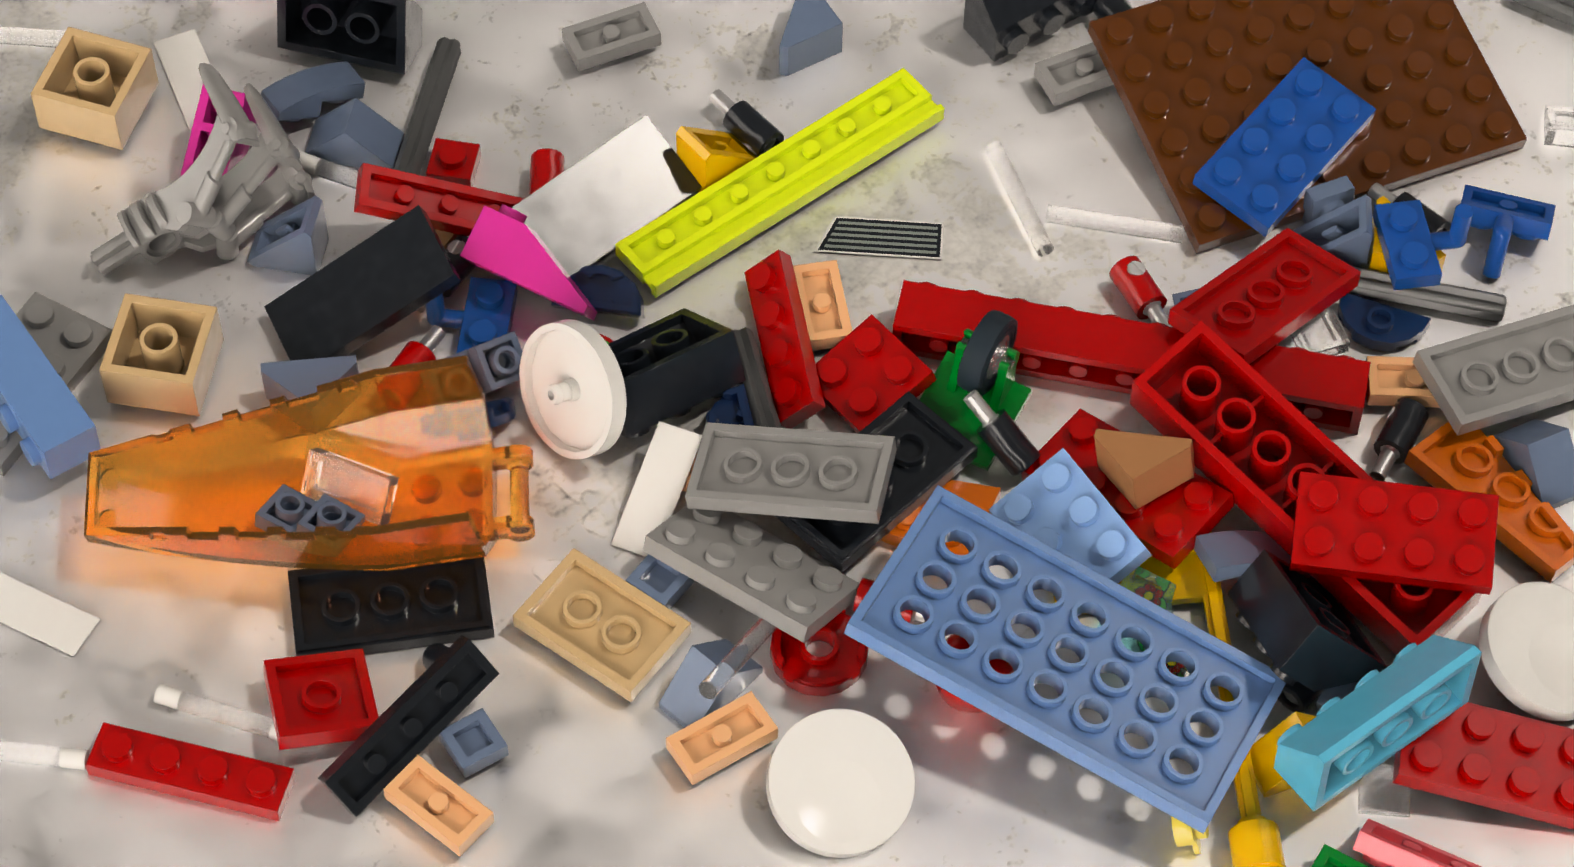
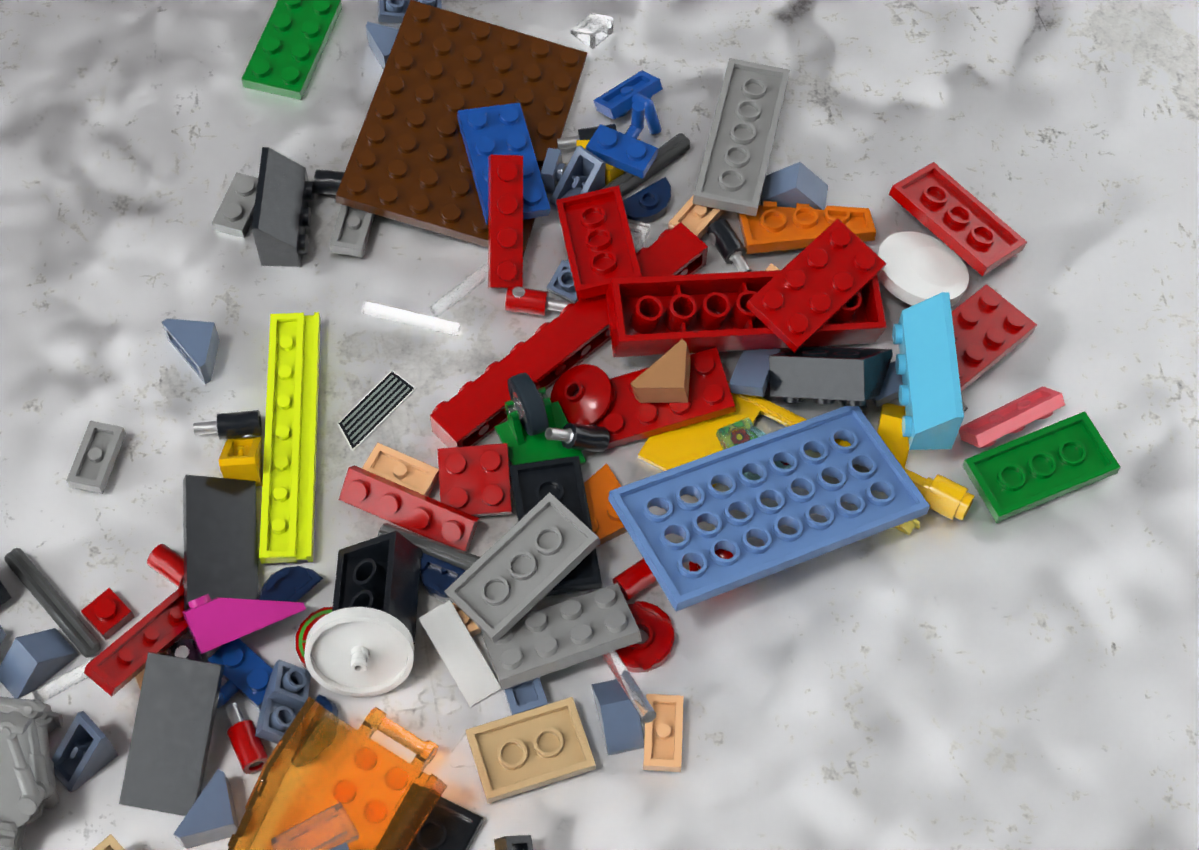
camera: 55 degrees left, 5 degrees up
white piece [766,709,915,858] -> none
light blue plate [988,448,1152,617] -> none
none -> red plate [488,155,523,288]
none -> red dish [550,364,613,425]

